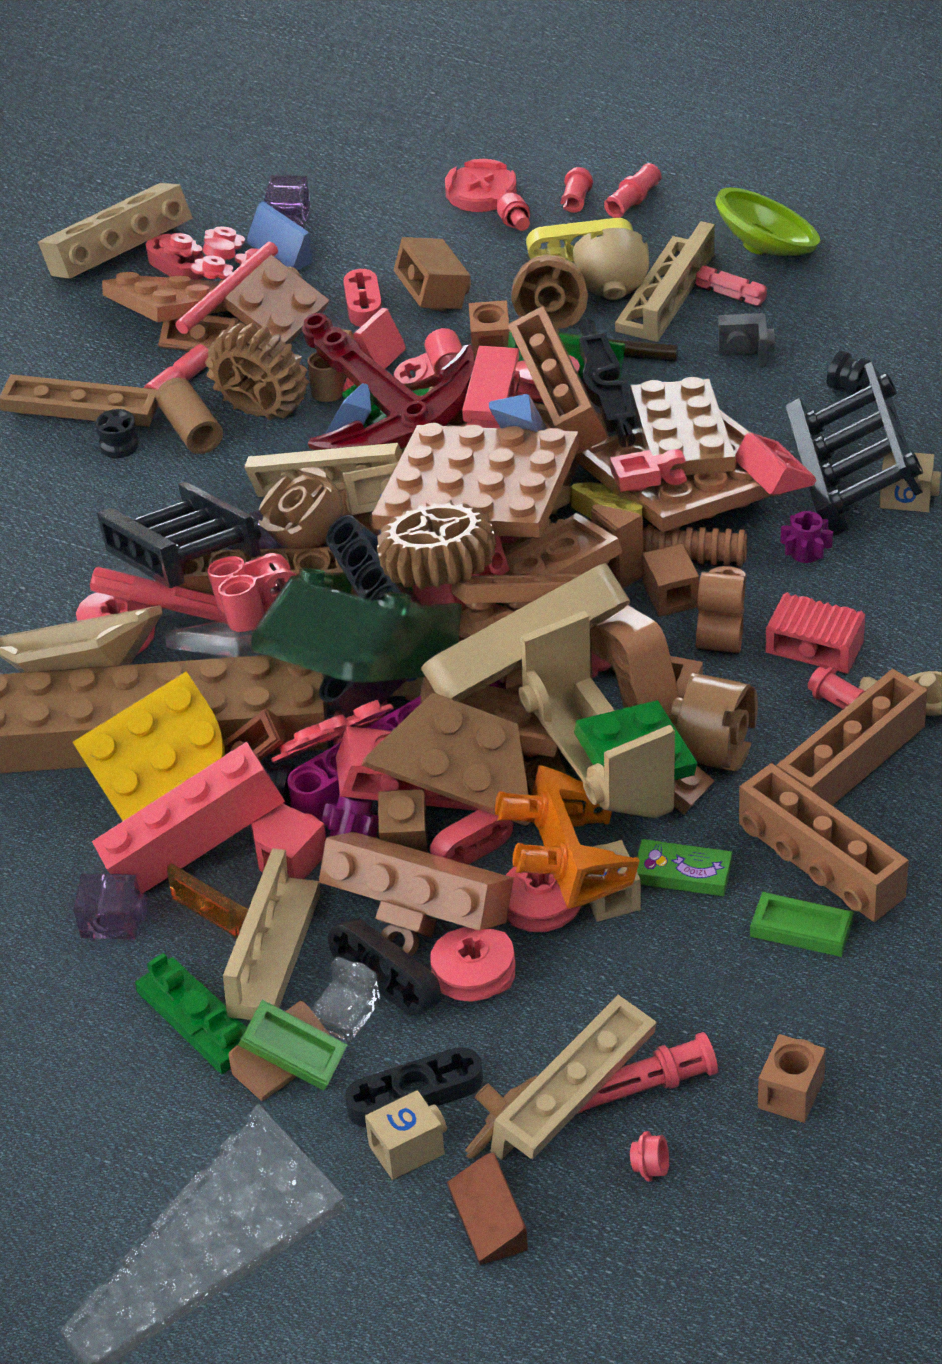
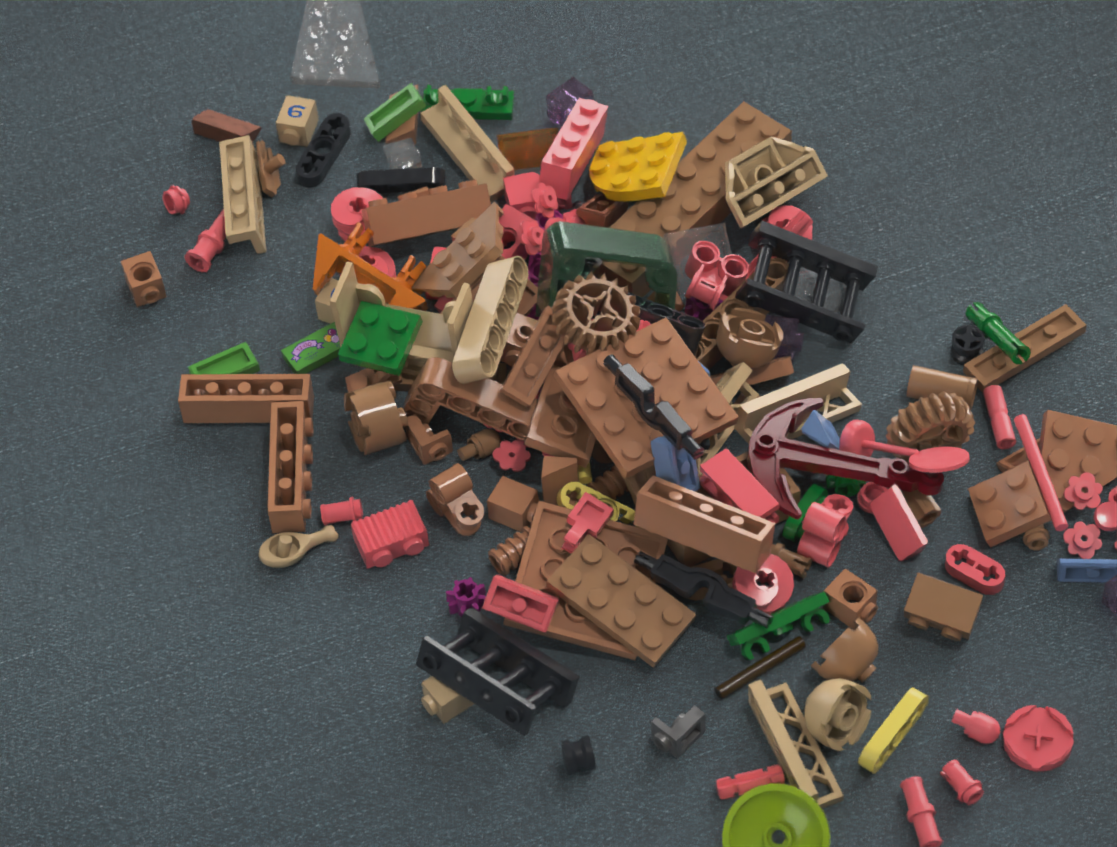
camera: 135 degrees right, 10 degrees up
none -> black piece [603,354,704,460]
none -> coral piece [839,419,970,473]
none -> green pin [965,302,1031,365]

